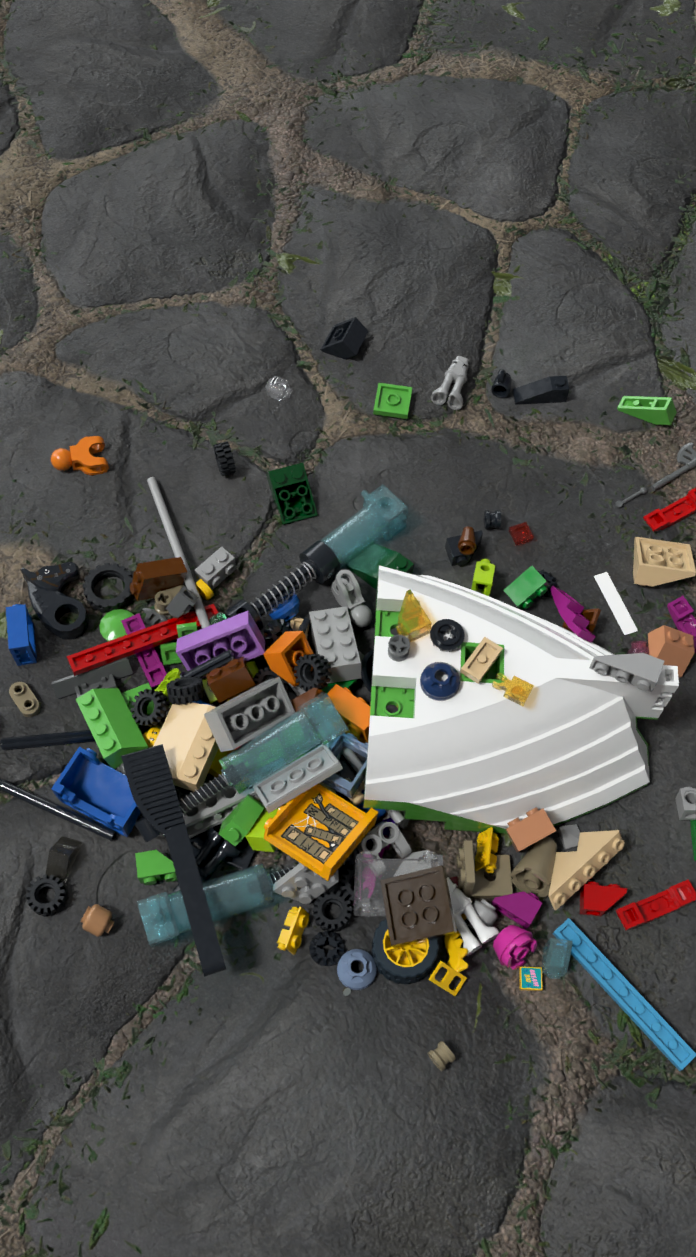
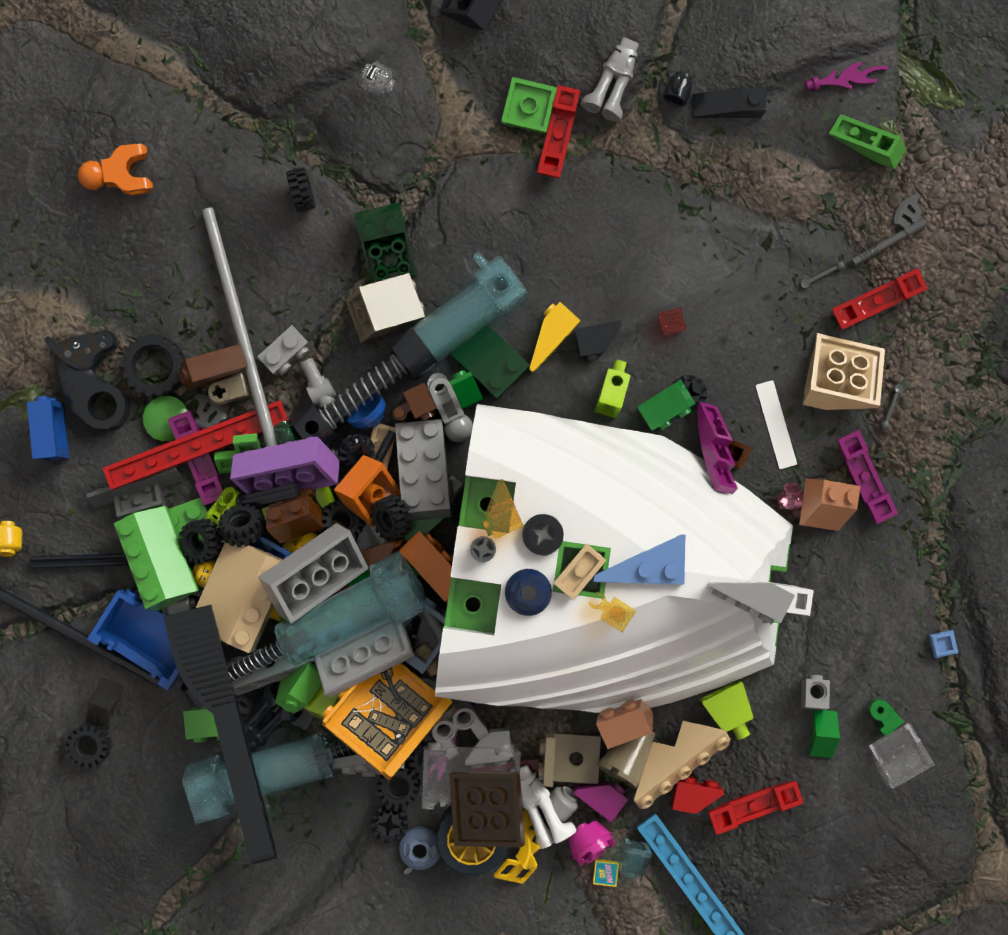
camera: 10 degrees right, 25 degrees up
dark tan plate [9,682,41,717] -> none
medium nougat head [80,904,114,937] -> none
dark grey brick [165,586,199,618] -> none
yellow tile [196,578,214,600] -> none
yellow hinge [277,906,310,955] -> none
reddish brown cone [458,527,476,555] -> none
yellow hinge [475,827,499,873] -> none
black wheel [484,510,501,529] -> none
light grey slope [557,824,580,850] -> none
none -> light grey pin [300,358,339,423]
none -> slope [345,273,425,343]
none -> reddish brown brick [393,383,439,422]
none -> green slope [449,370,484,410]
none -> yellow slope [529,302,580,374]
none -> red slope [537,85,580,179]
none -> medium blue wing [593,534,686,584]
none -> lime torso [699,679,753,740]
none -> magenta piece [805,62,888,91]

